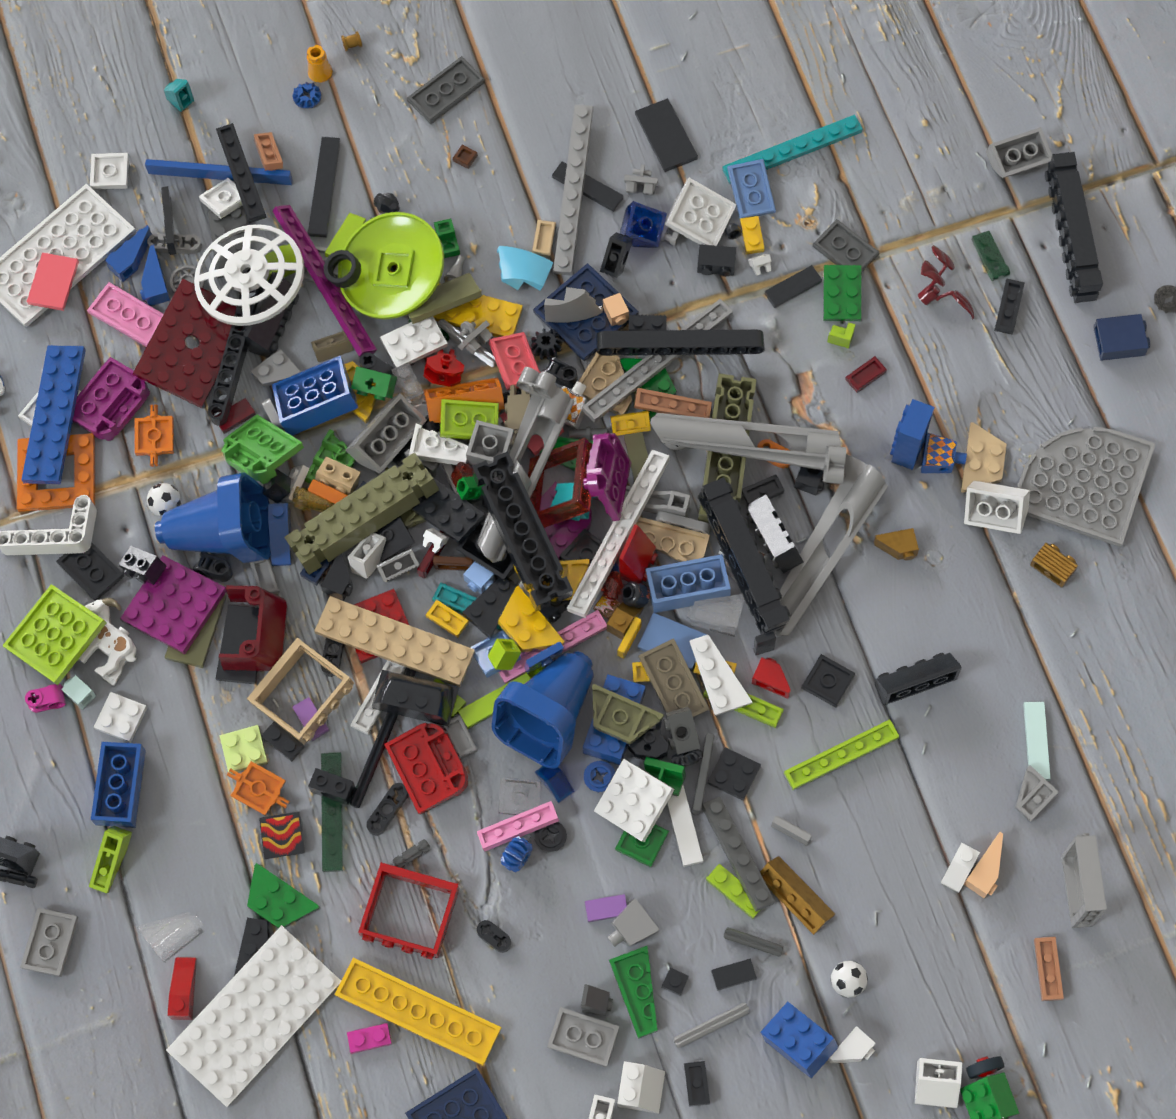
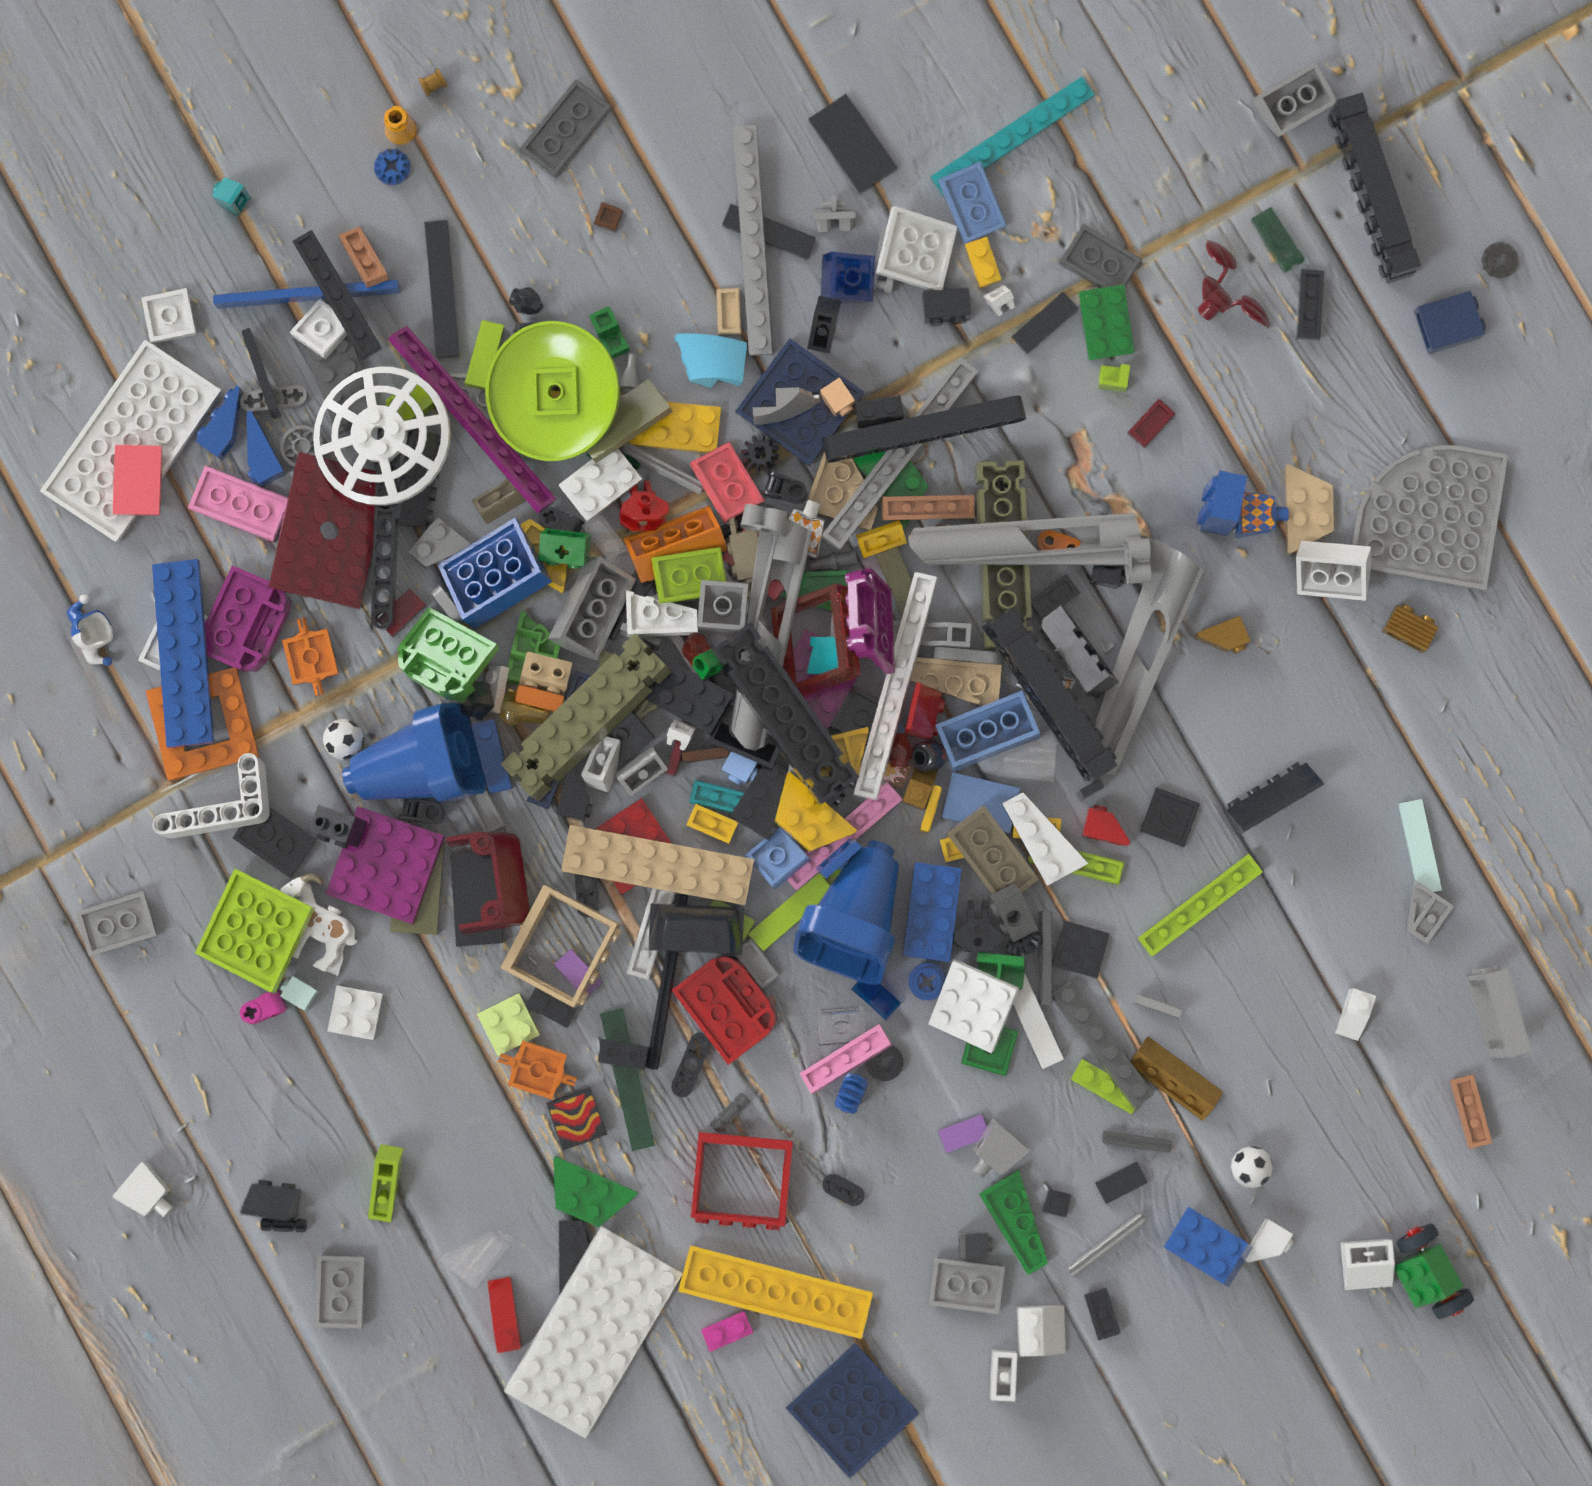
camera: 15 degrees left, 15 degrees up
blue brick [91,742,146,828] -> none
black tyre [324,250,361,288] -> none
light grey hips [458,321,493,354] -> none
lime panel [488,639,521,670] -> none
olive wing [592,684,664,744] -> none
black hinge [726,223,742,239] -> none
light nougat slope [964,832,1003,898] -> none

